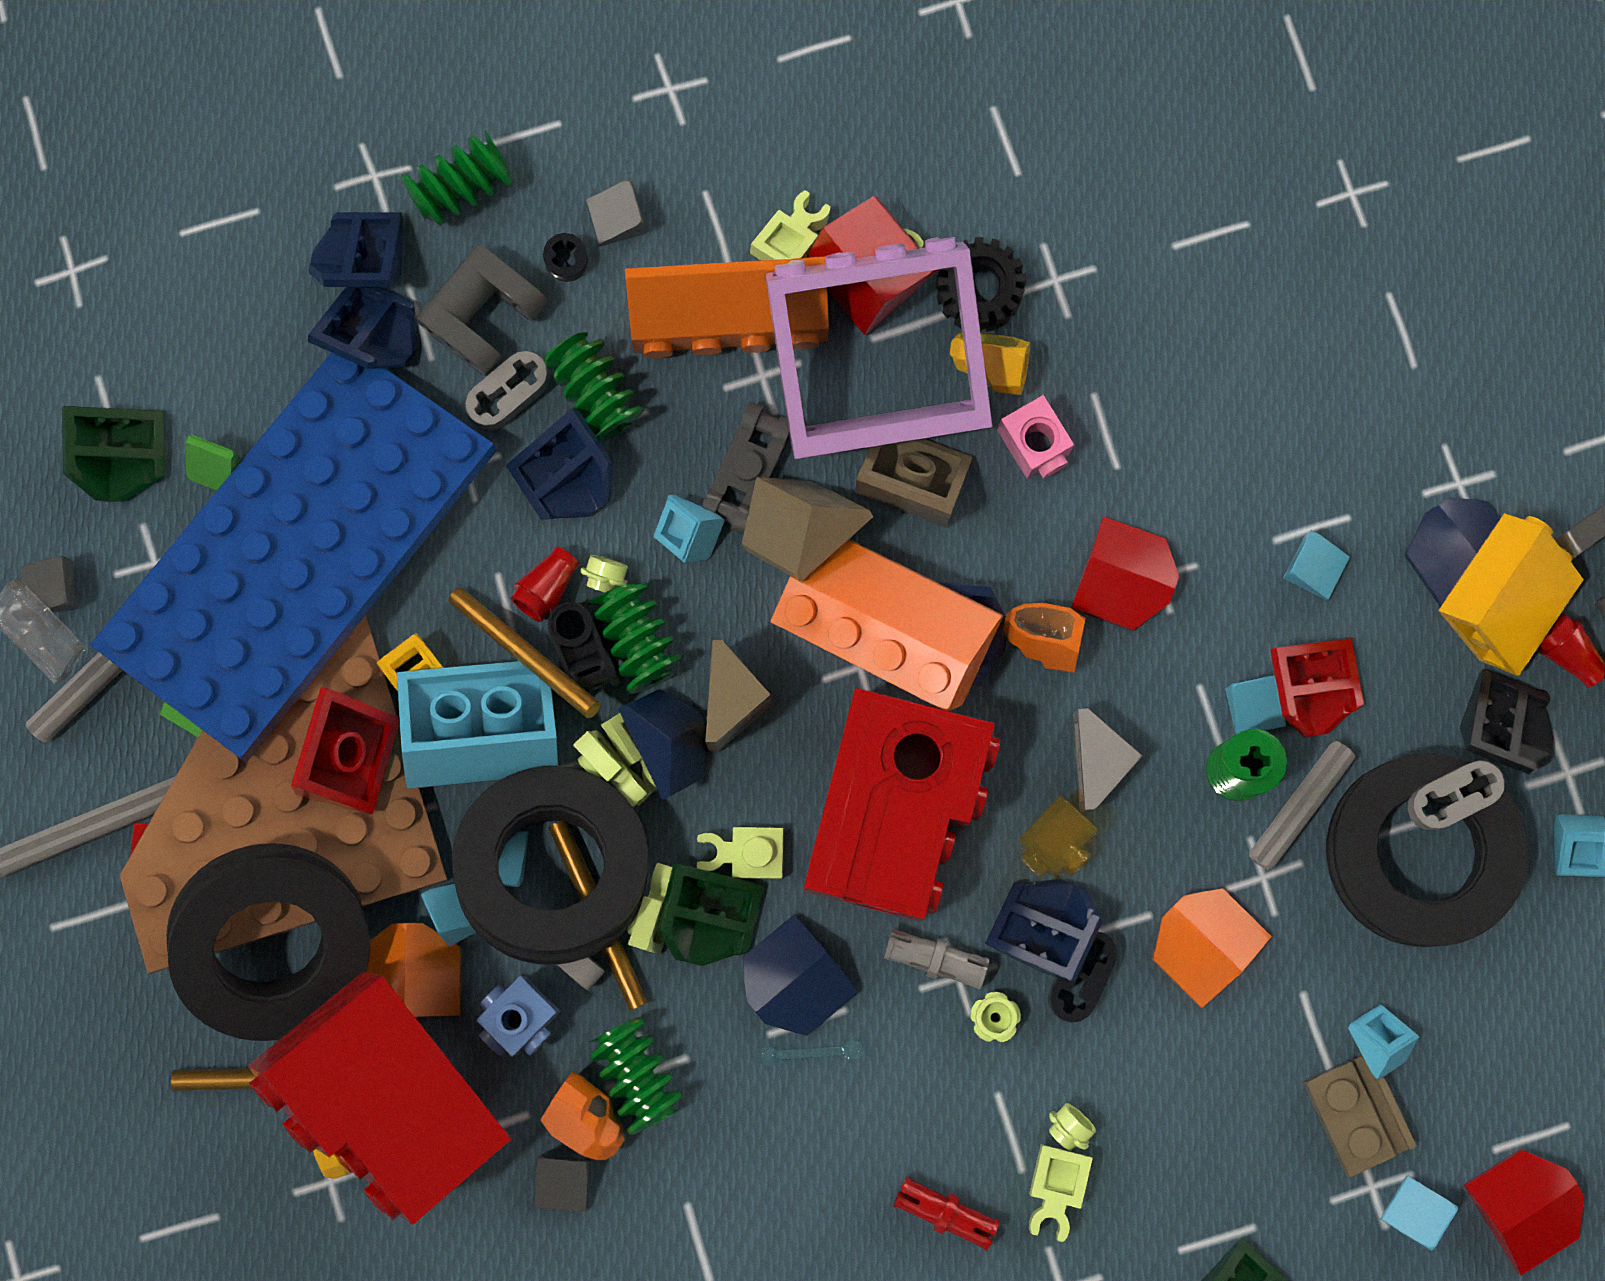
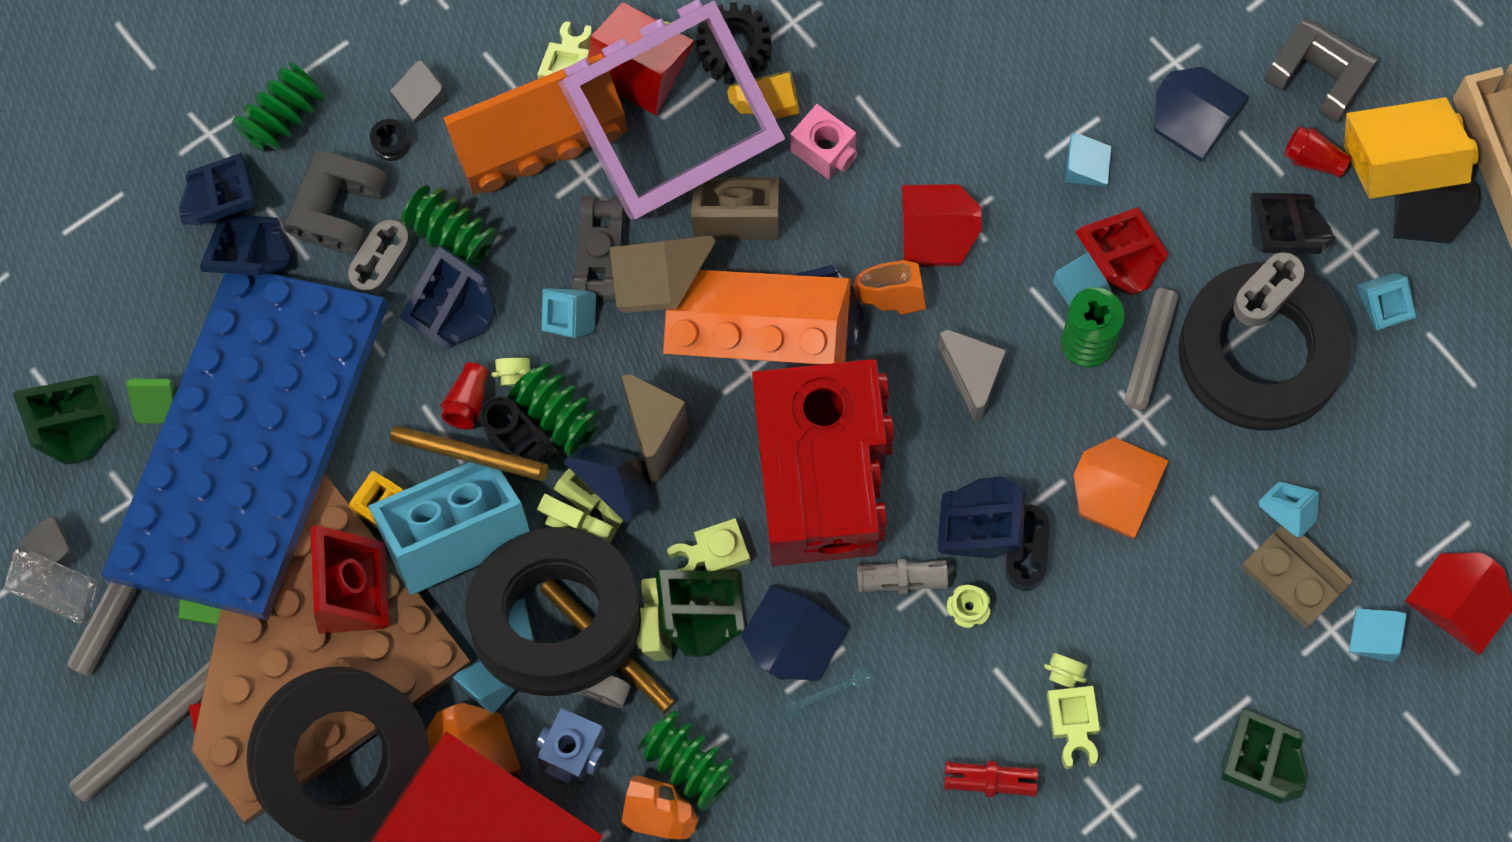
camera: 15 degrees left, 10 degrees down
clear yellow brick [1019,795,1098,881] -> none
yellow brick [1438,513,1584,676] -> none

